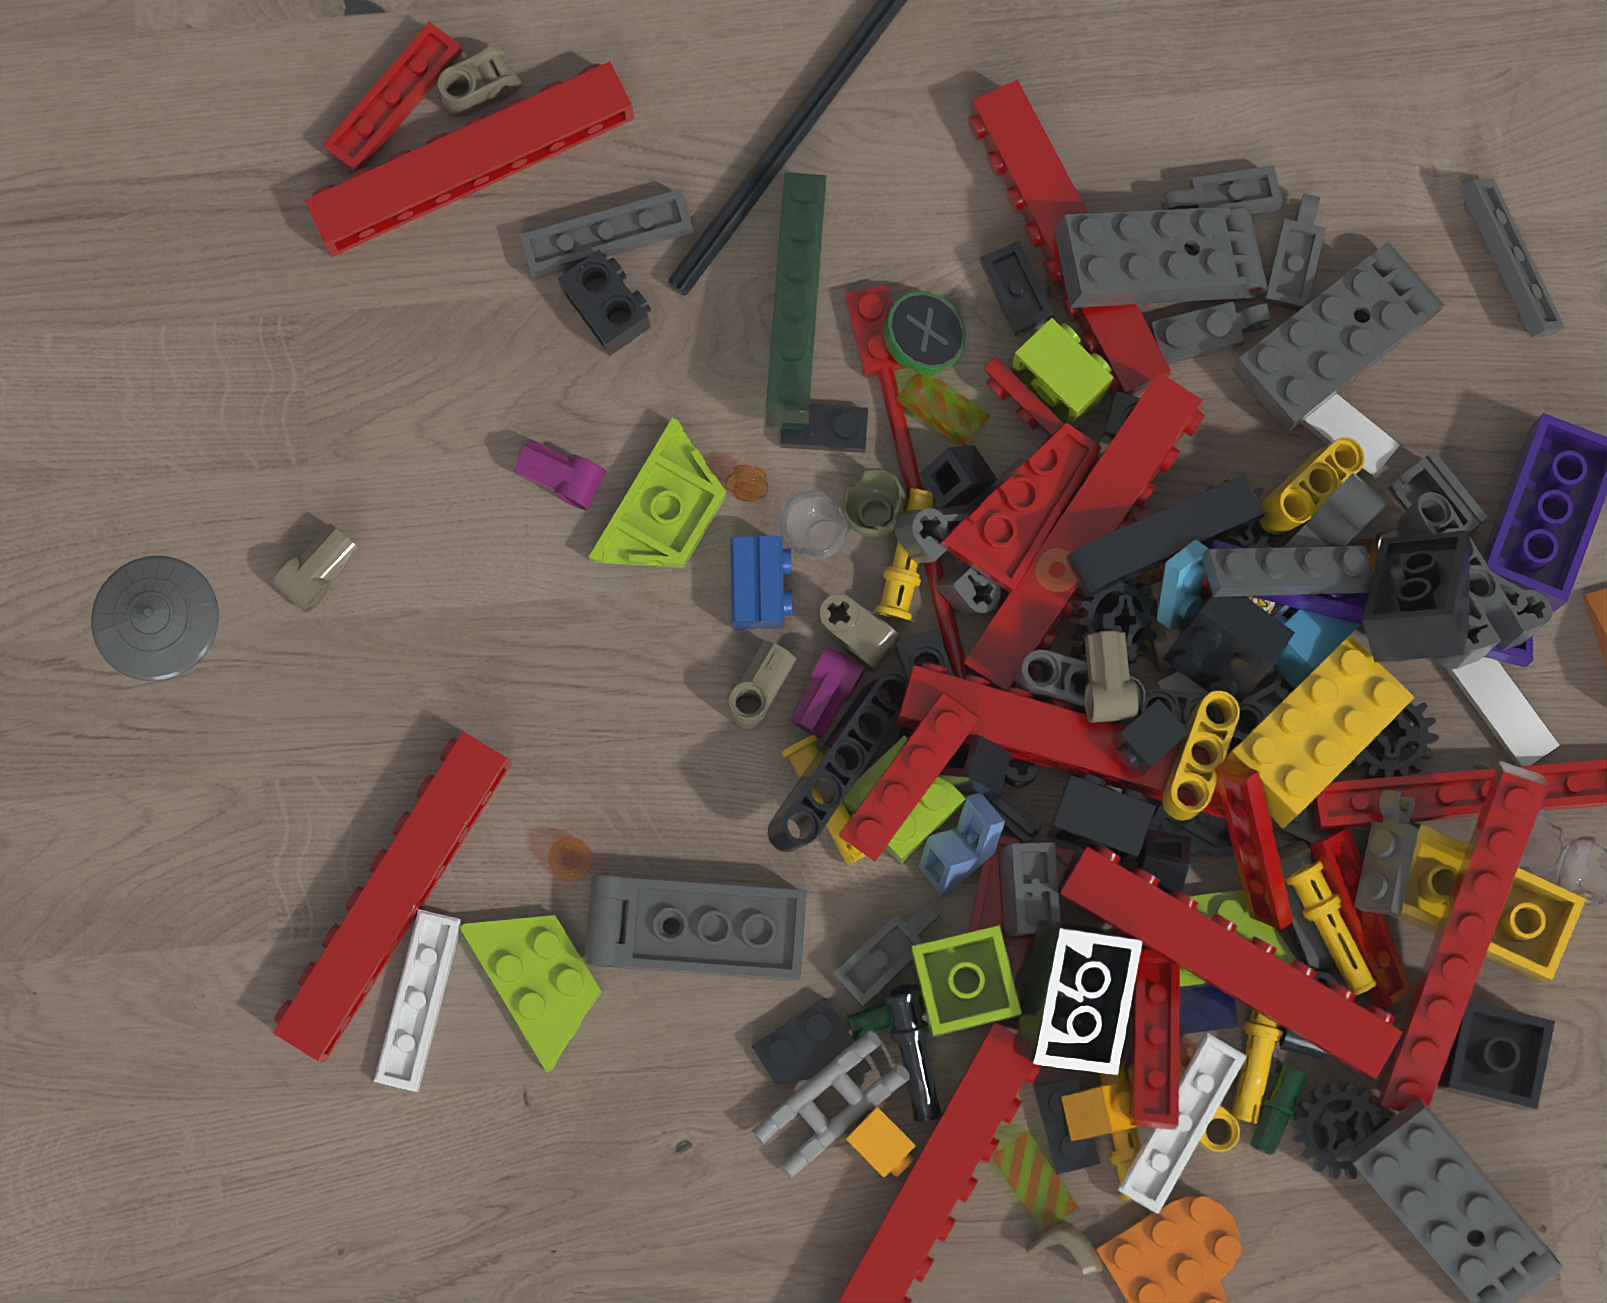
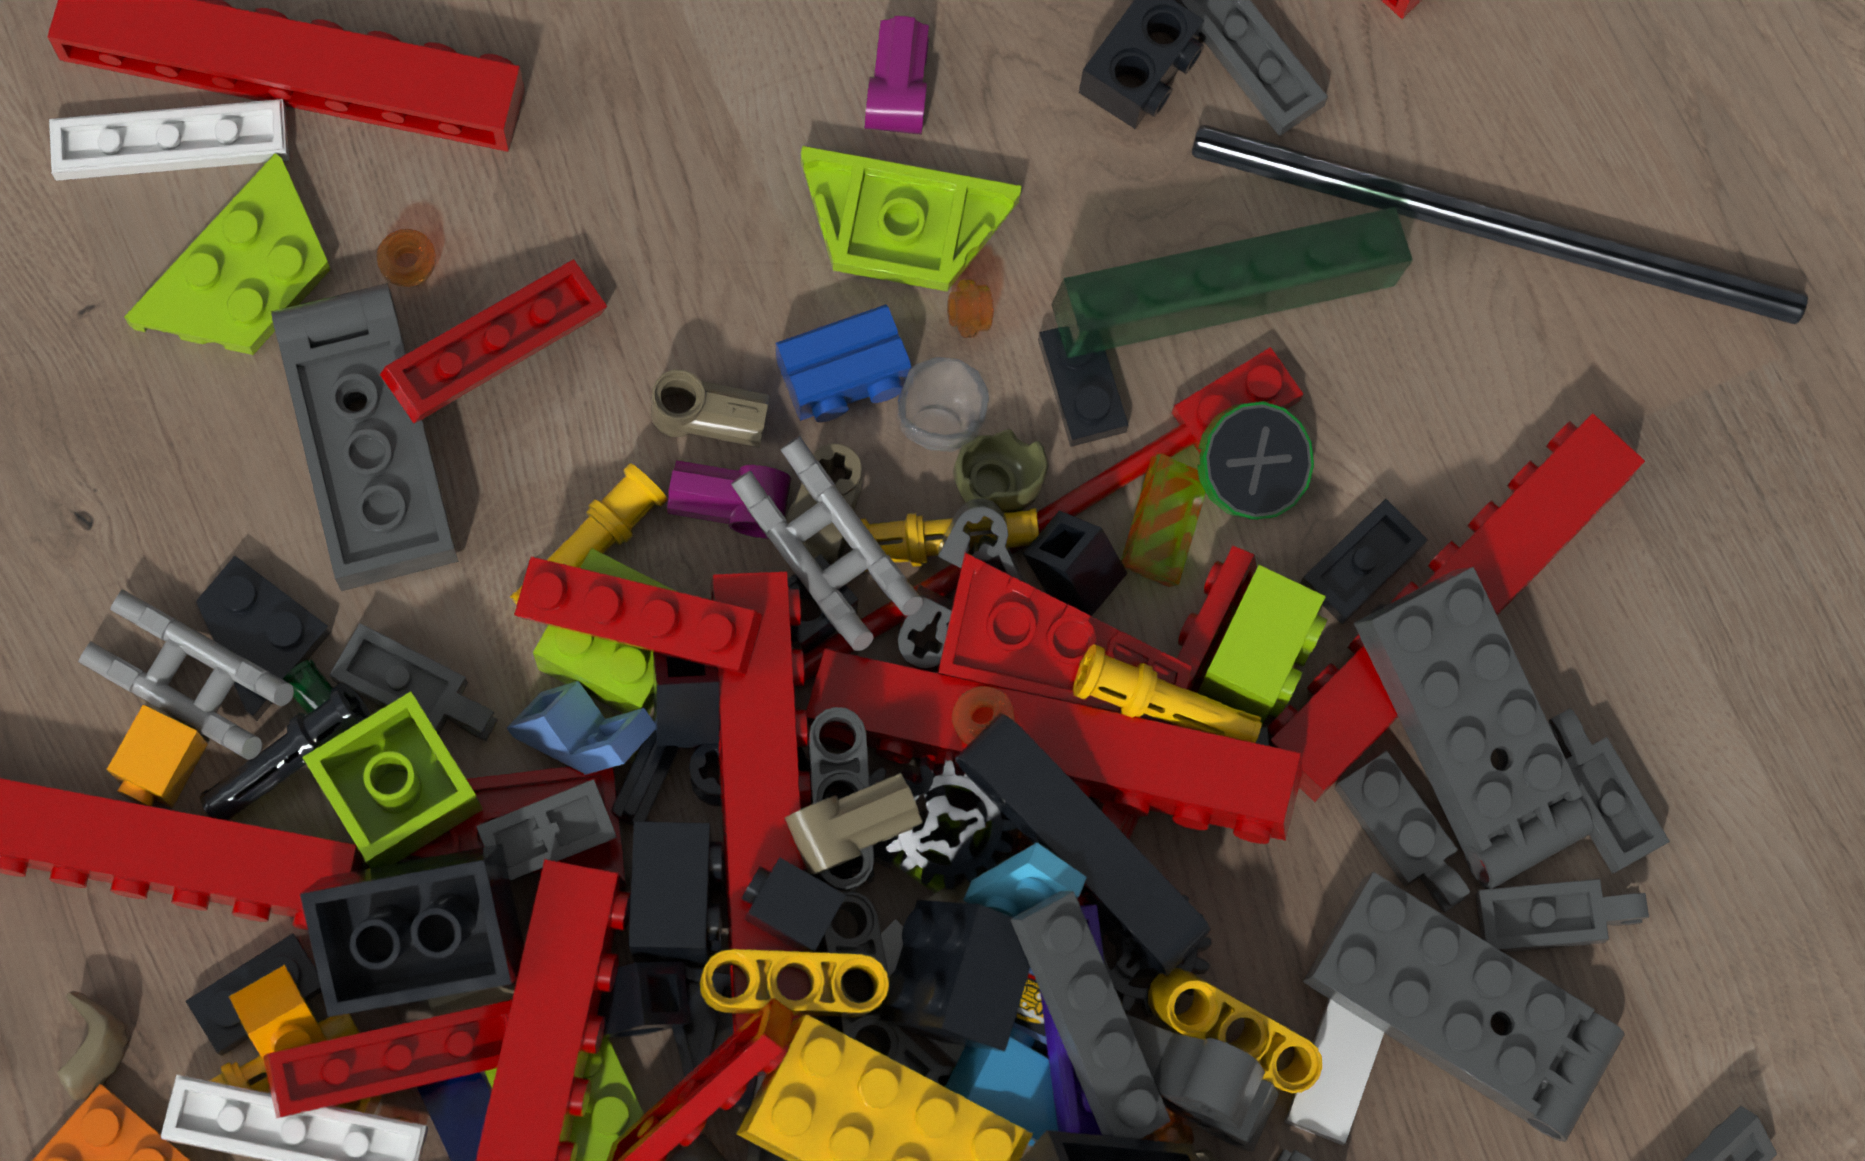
camera: 60 degrees right, 5 degrees down
black beam [767,671,908,852] -> none
clear neon green tile [992,1132,1079,1232] -> none
none -> red plate [380,259,607,424]
none -> light grey piece [731,436,923,651]
none -> yellow pin [1073,644,1262,743]

